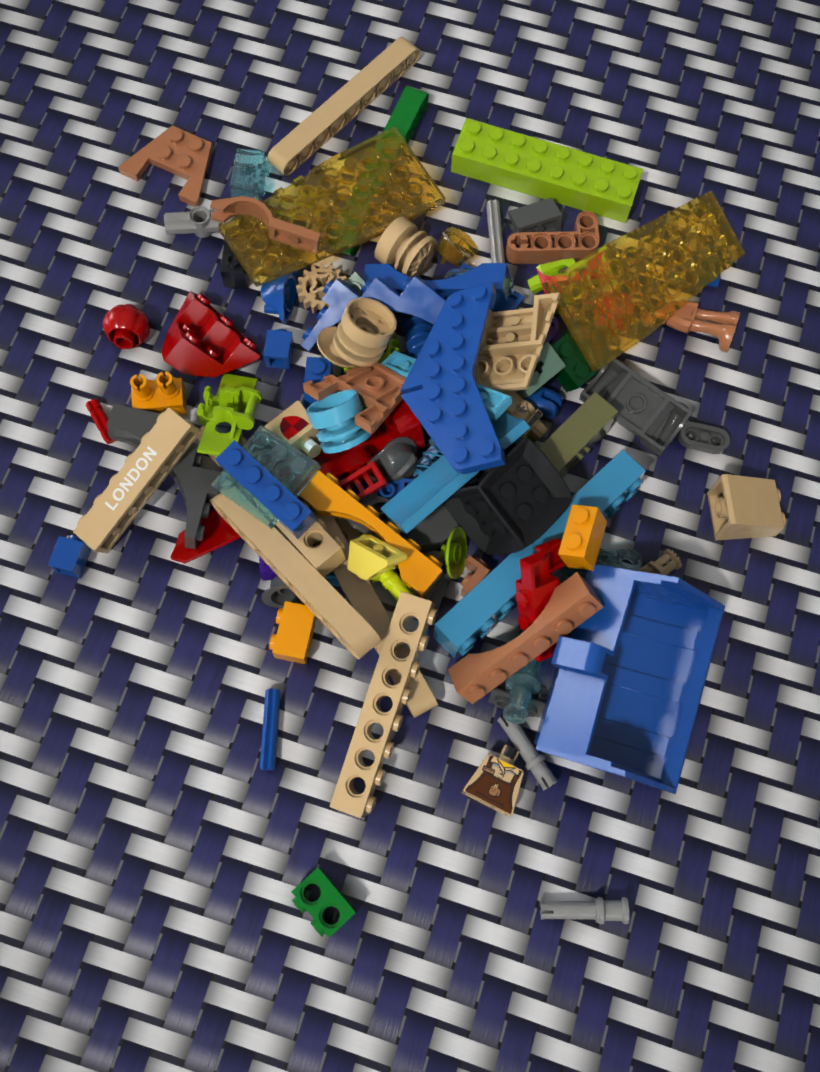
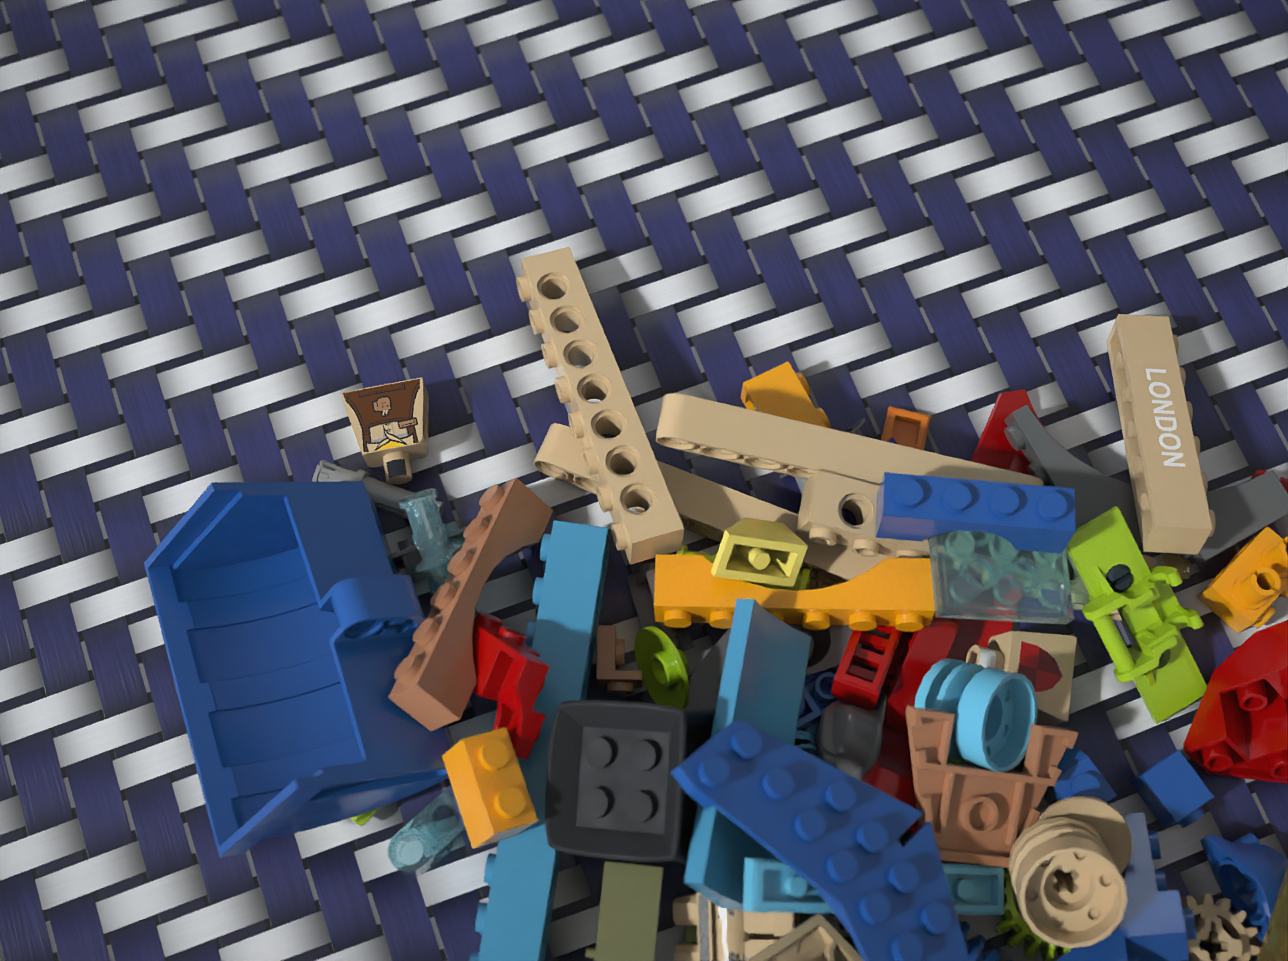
camera: 145 degrees right, 0 degrees up
blue brick [48,535,91,579] -> none
blue axle [260,688,281,771] -> none
green brick [291,867,357,938] -> none
light grey pin [540,897,629,924] -> none
tan connector [638,549,682,575] -> none
none -> orange tile [881,406,931,450]

